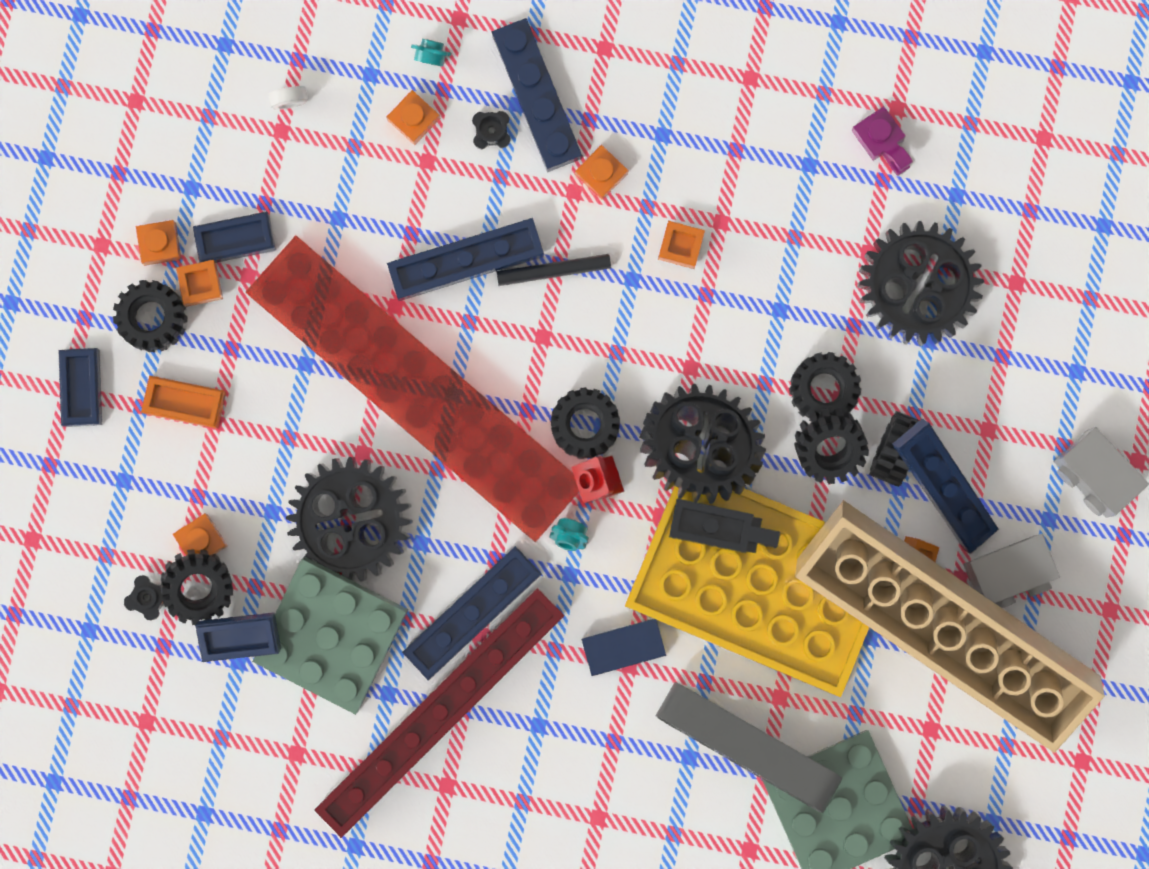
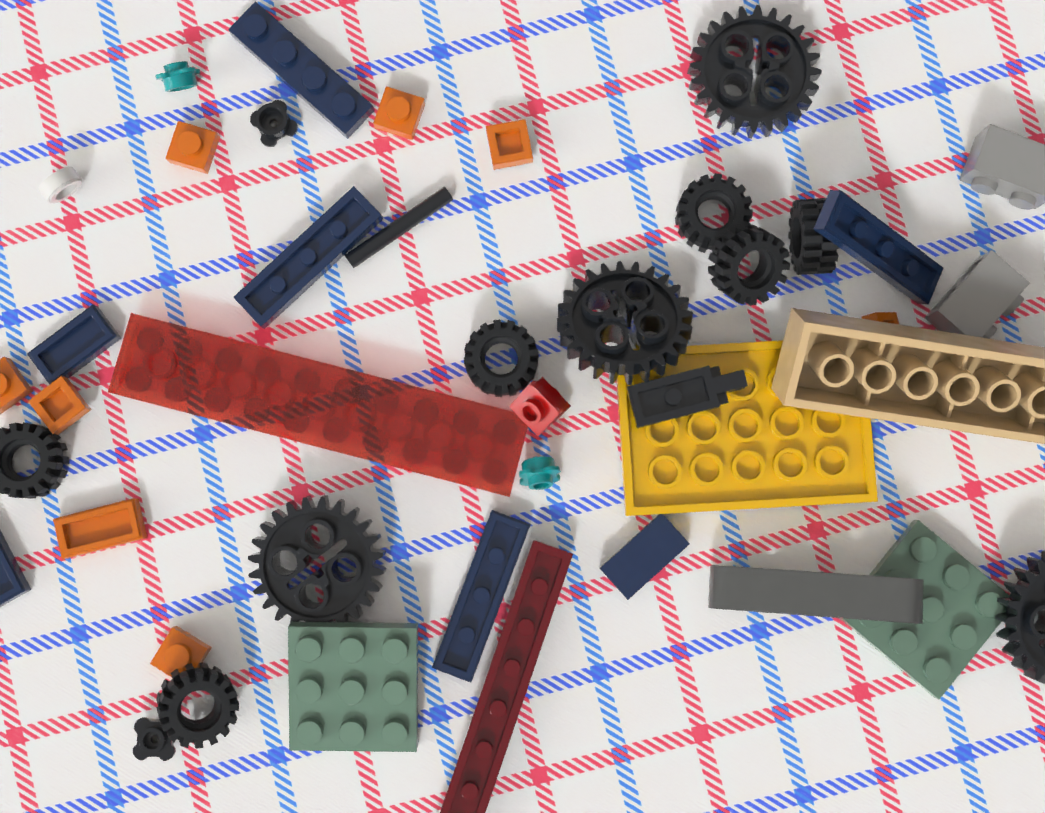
camera: 25 degrees left, 0 degrees up
dark blue tile [195,612,281,662] -> none

